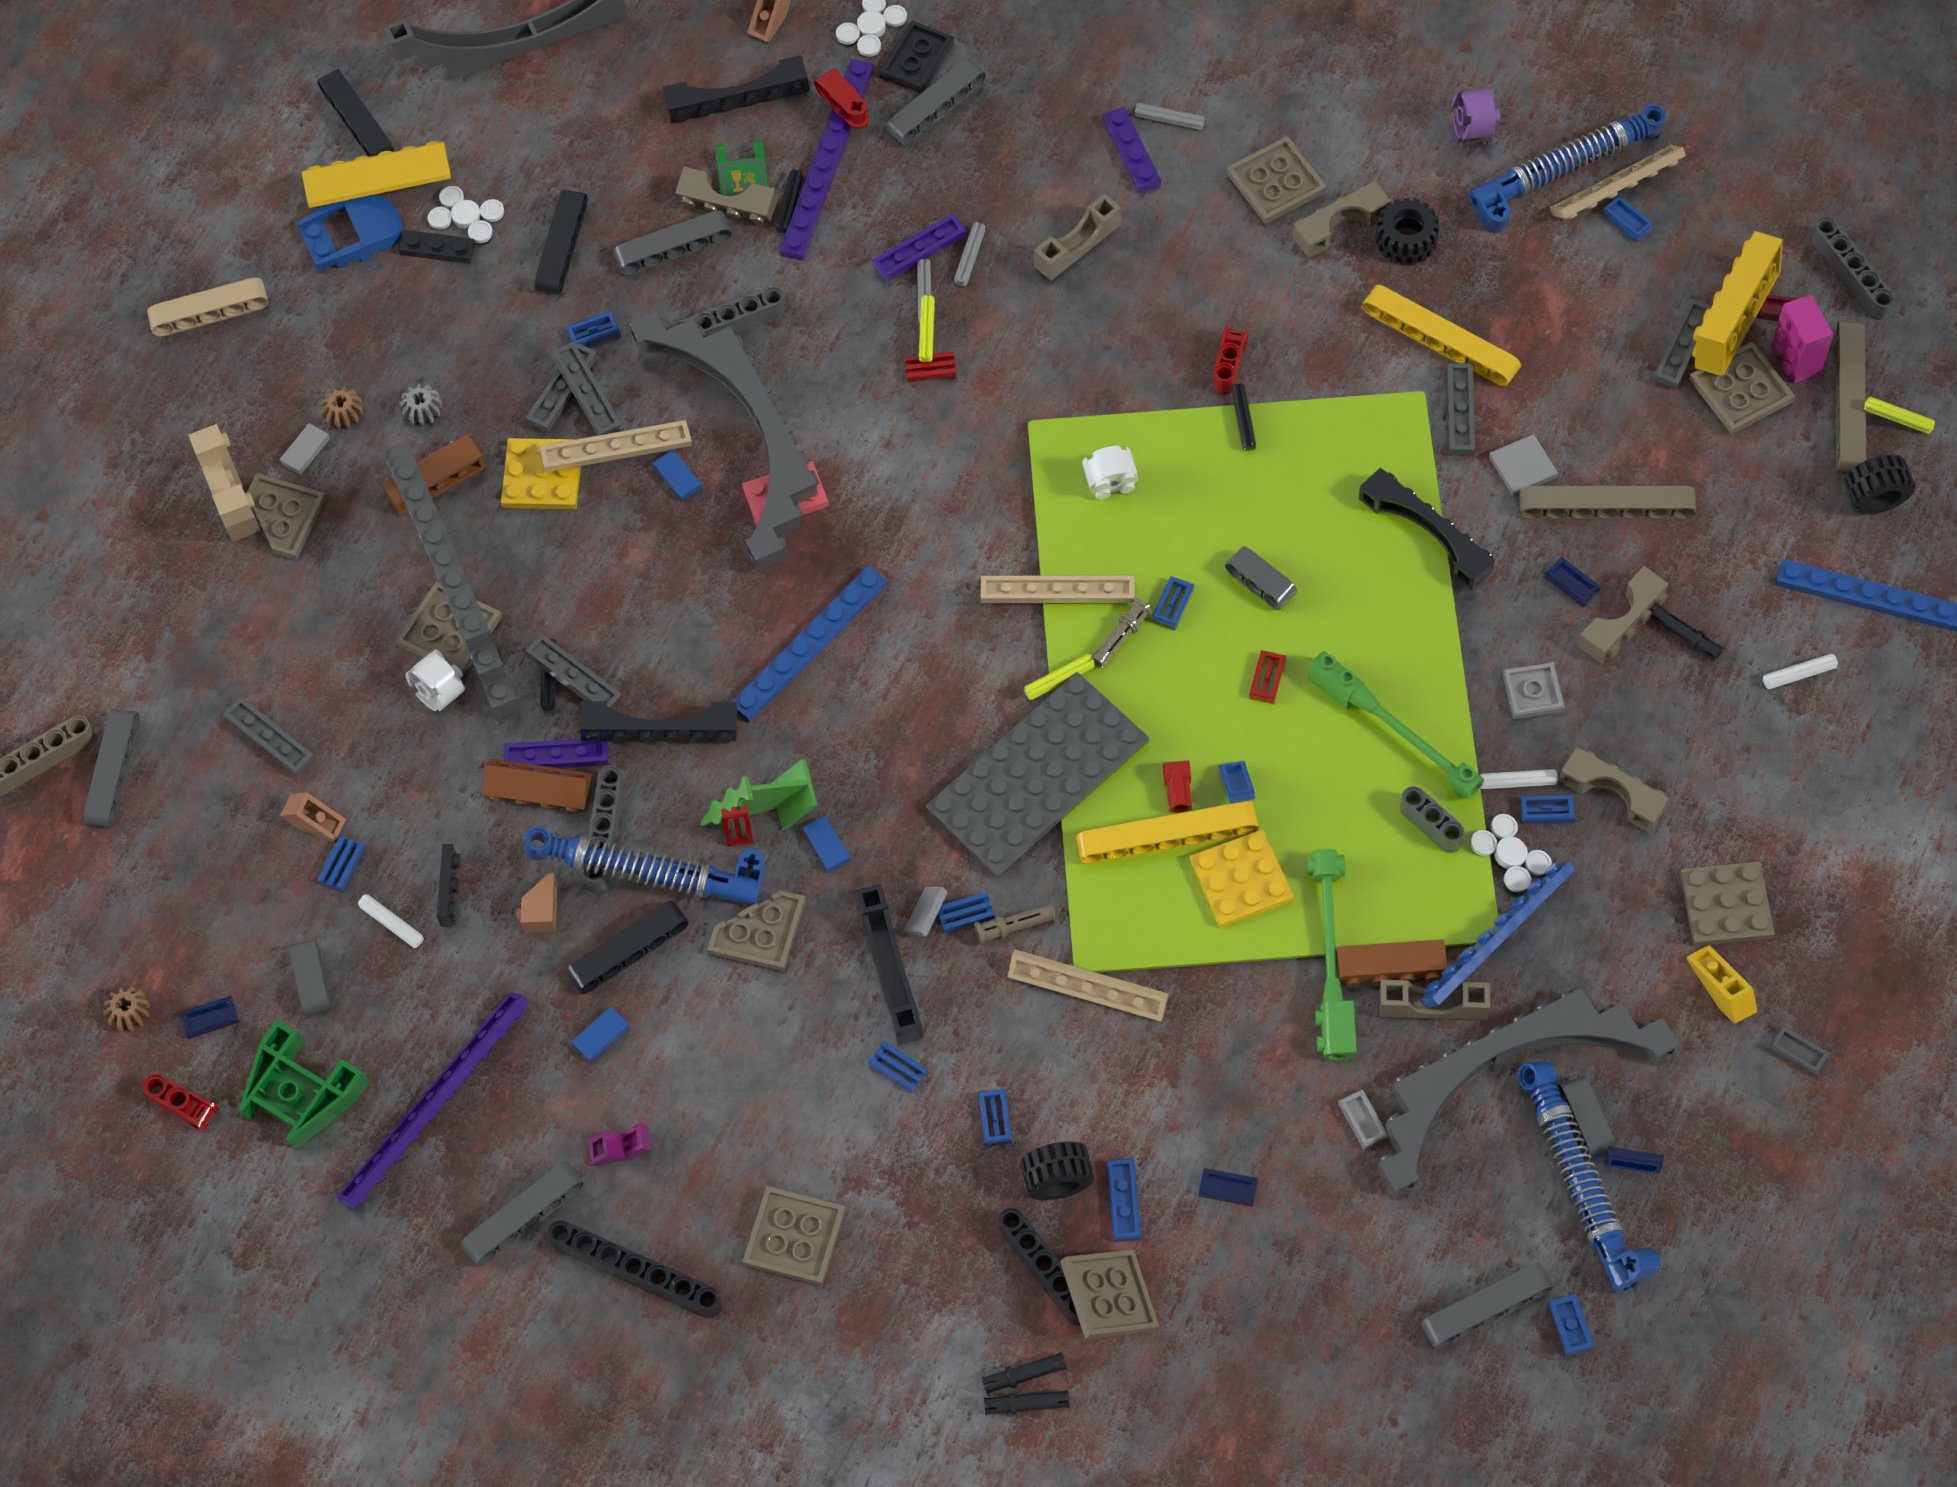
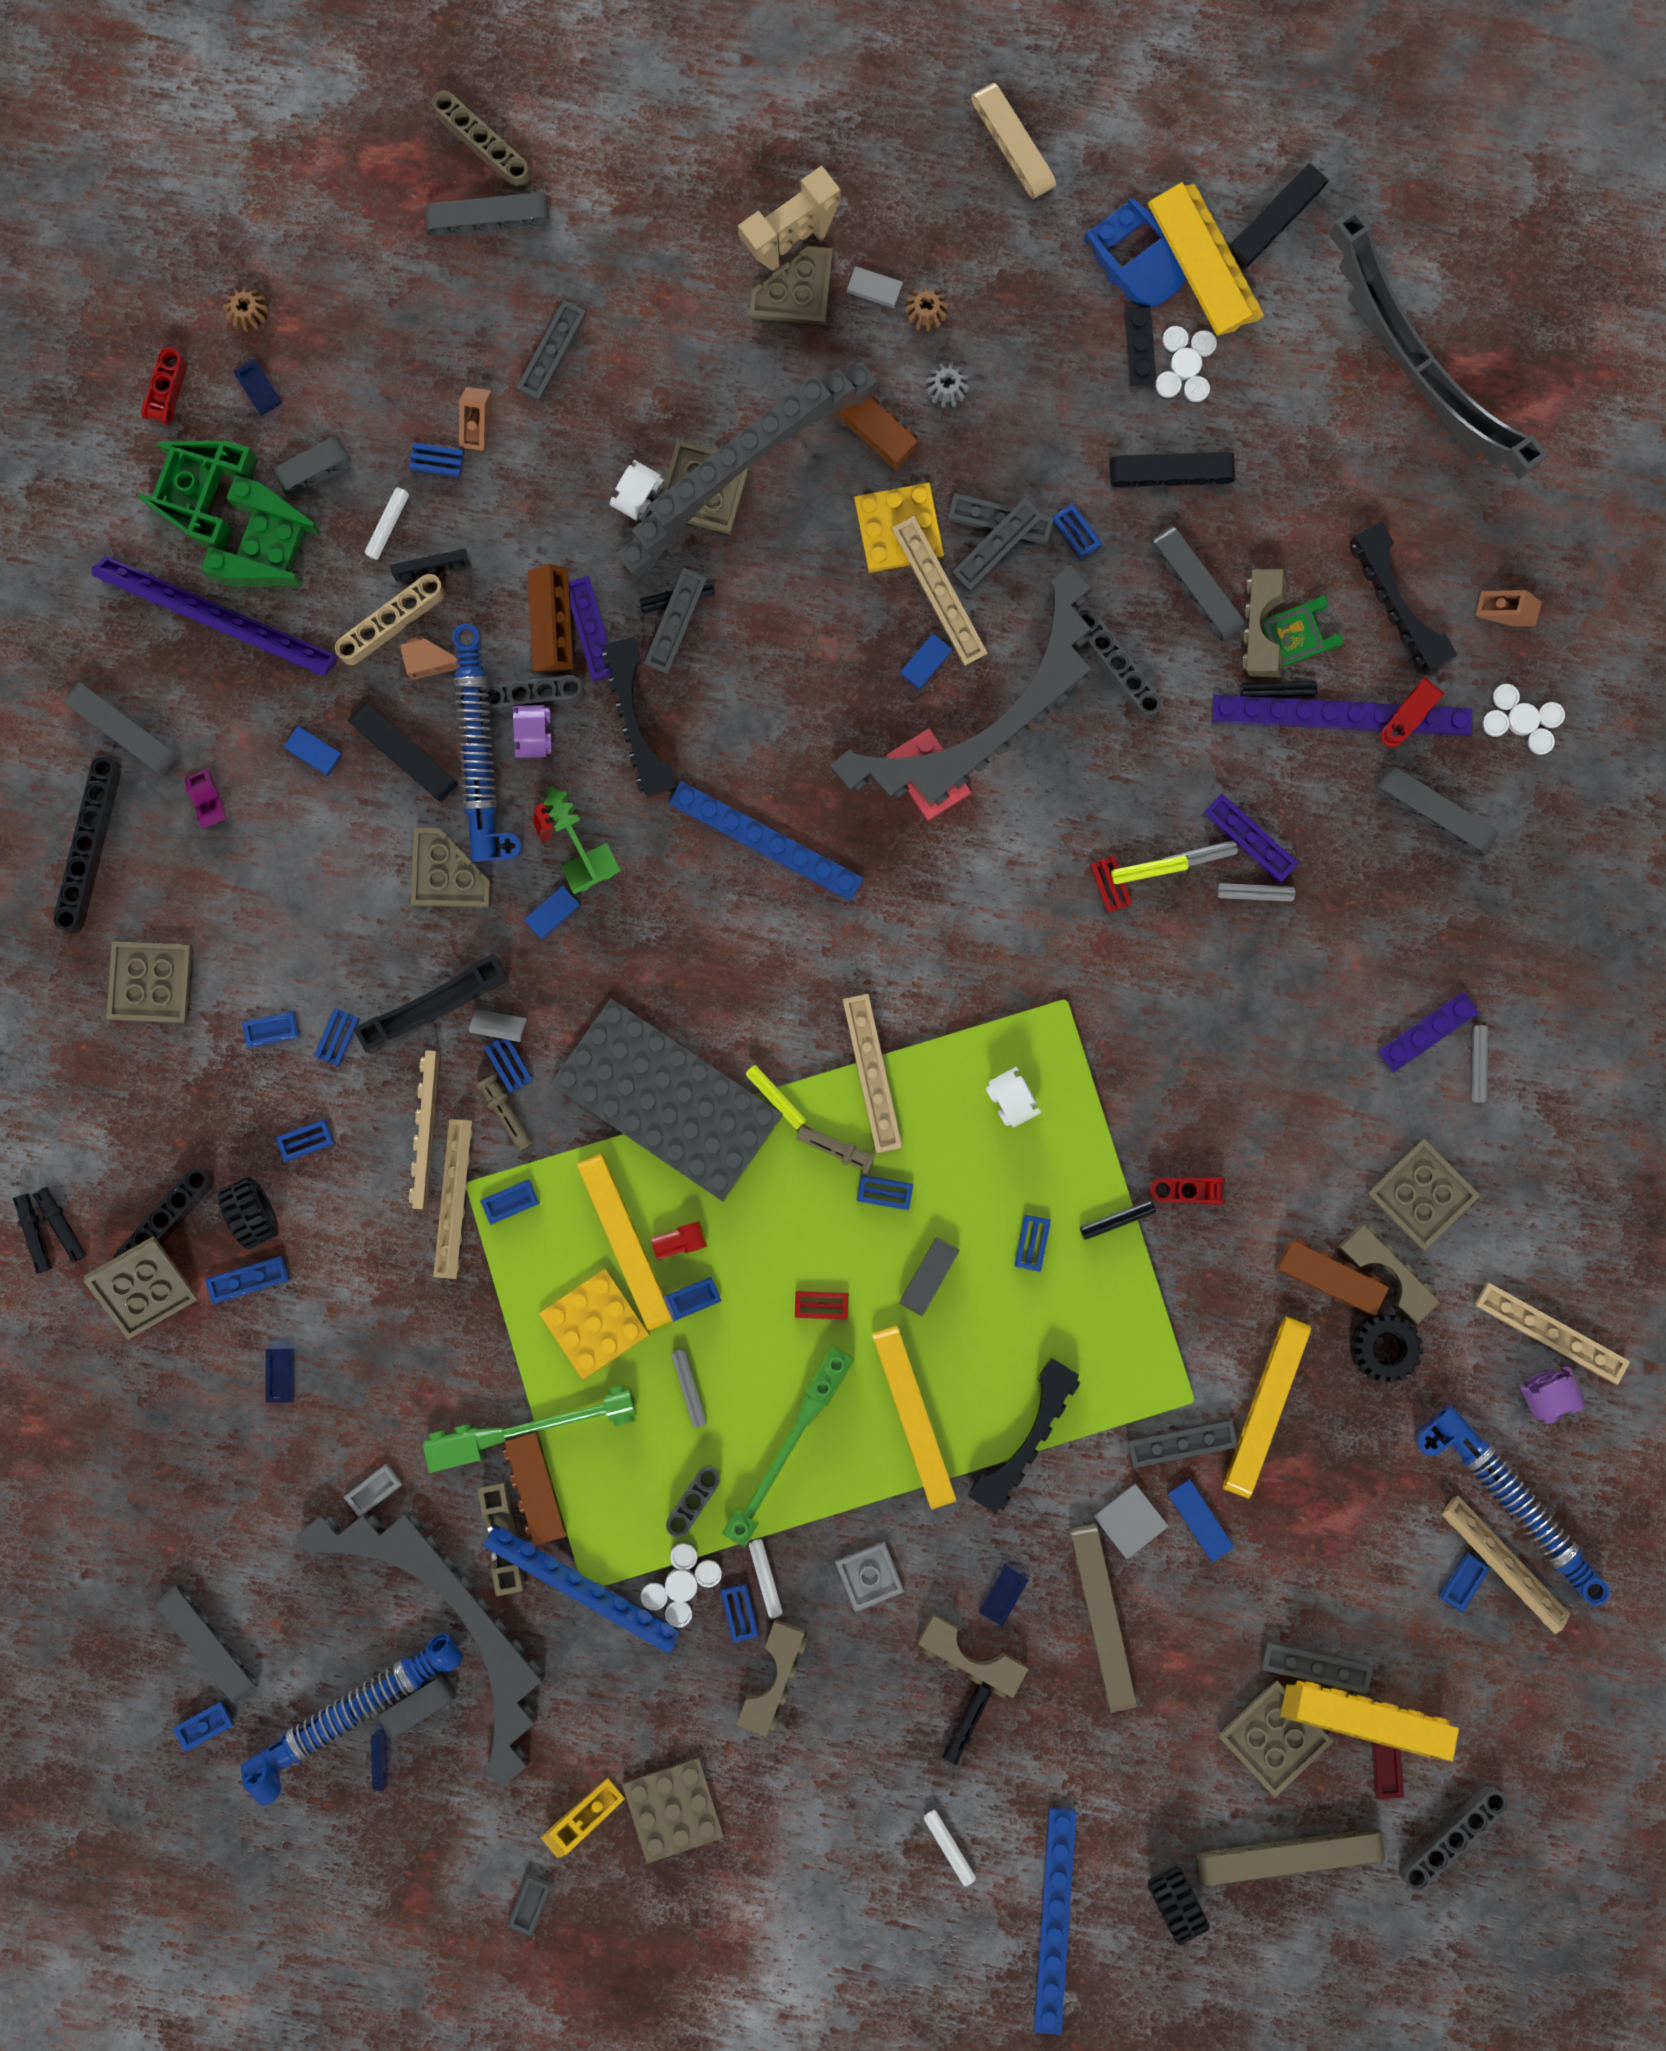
camera: 75 degrees right, 20 degrees up
black tile [880,21,954,94] -> none
dark tan arch [1034,194,1122,281] -> none
dark pink brick [1771,294,1834,383] -> none
neon yellow axle [1864,397,1935,434] -> none
none -> green wedge [200,475,320,587]
none -> blue tile [242,1011,300,1048]
none -> tan beam [335,574,445,665]
none -> tan plate [409,1050,440,1210]
none -> blue tile [480,1179,540,1225]
none -> medium lavender brick [513,705,551,758]
none -> light grey axle [671,1349,707,1427]
none -> yellow beam [872,1325,956,1510]
none -> blue tile [1014,1215,1051,1272]
none -> blue tile [1167,1479,1234,1562]
none -> dark orange brick [1275,1238,1389,1316]
none -> tan plate [1474,1283,1630,1385]

